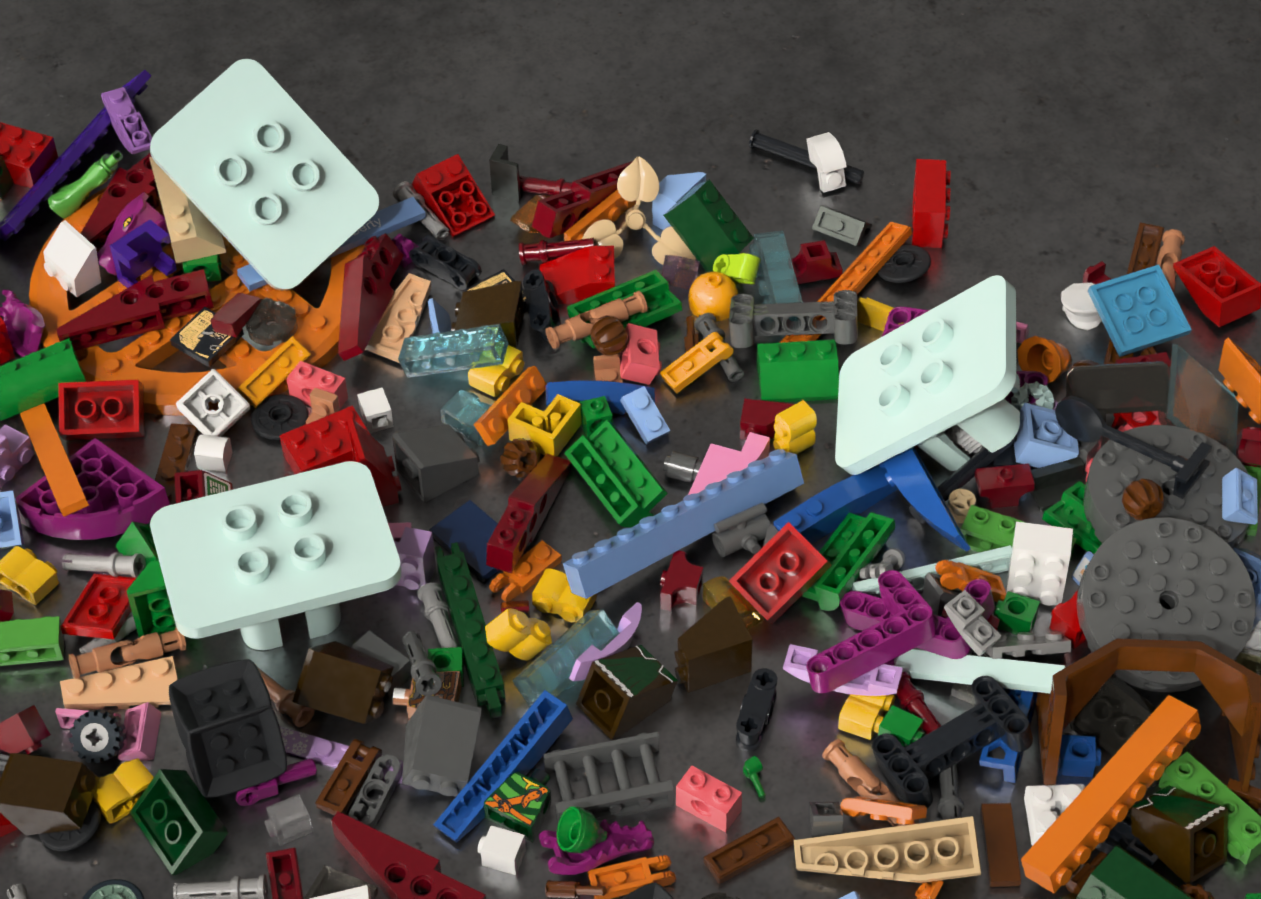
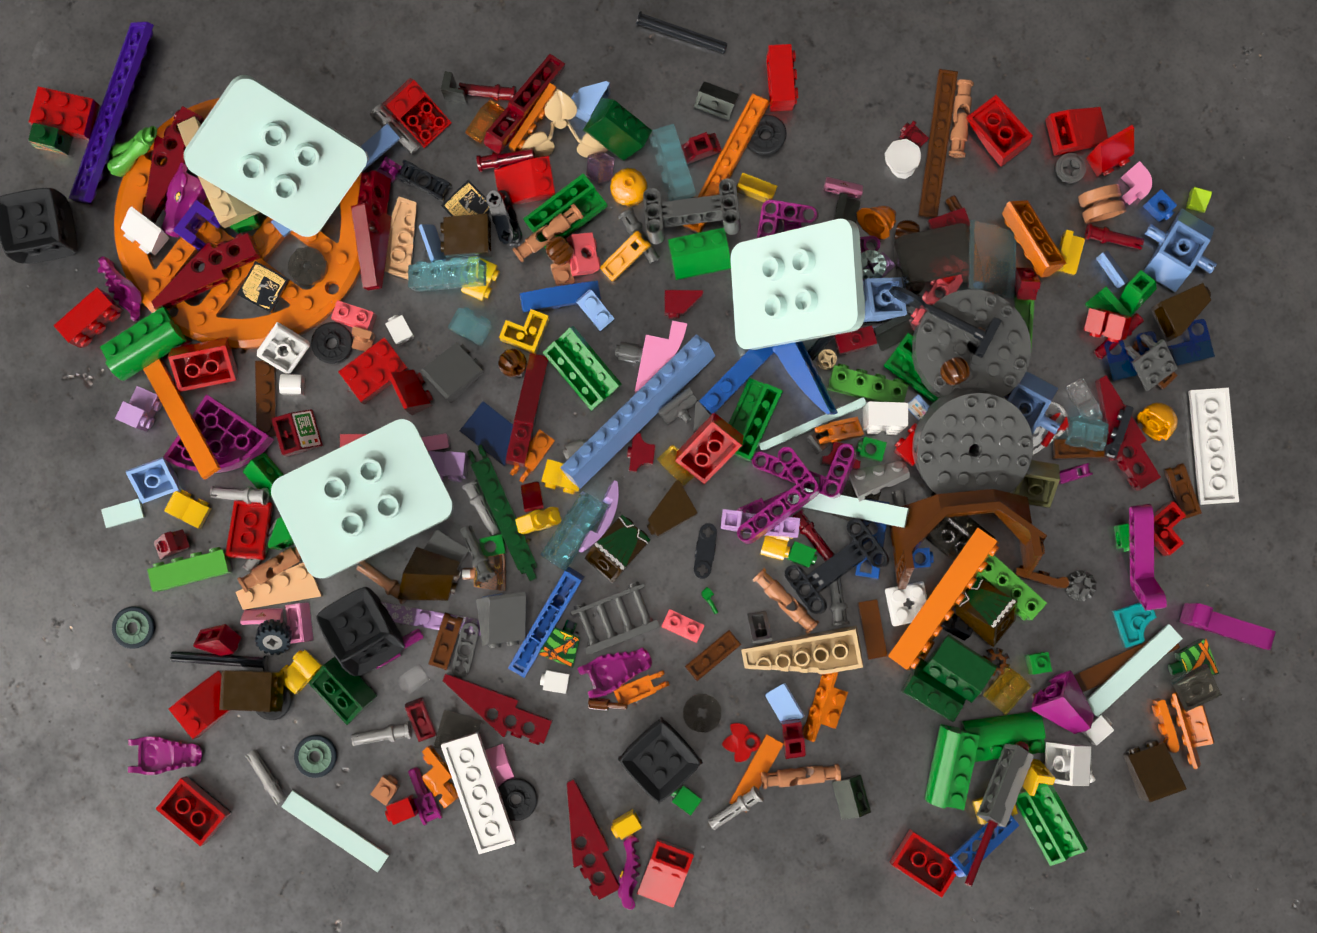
camera: 10 degrees left, 35 degrees up
medium lavender slope [101,87,152,154] -> none
dark red slope [210,292,261,338] -> none
light orange tile [237,336,311,408] -> none
orange plate [473,365,547,446] -> none
green helmet [557,807,607,853] -> none
green brick [580,396,613,438] -> none
reddish brown axle [684,316,700,352] -> none
lime piece [713,253,761,285] -> none
yellow brick [773,400,817,454] -> none
white brick [807,132,846,193] -> none
orange hinge [840,796,927,824] -> none
light grey hinge [860,548,905,579] -> none
light grey slope [944,590,1002,657] -> none
dark azure plate [1088,265,1192,357] -> none
light blue slope [1222,468,1258,525] -> none

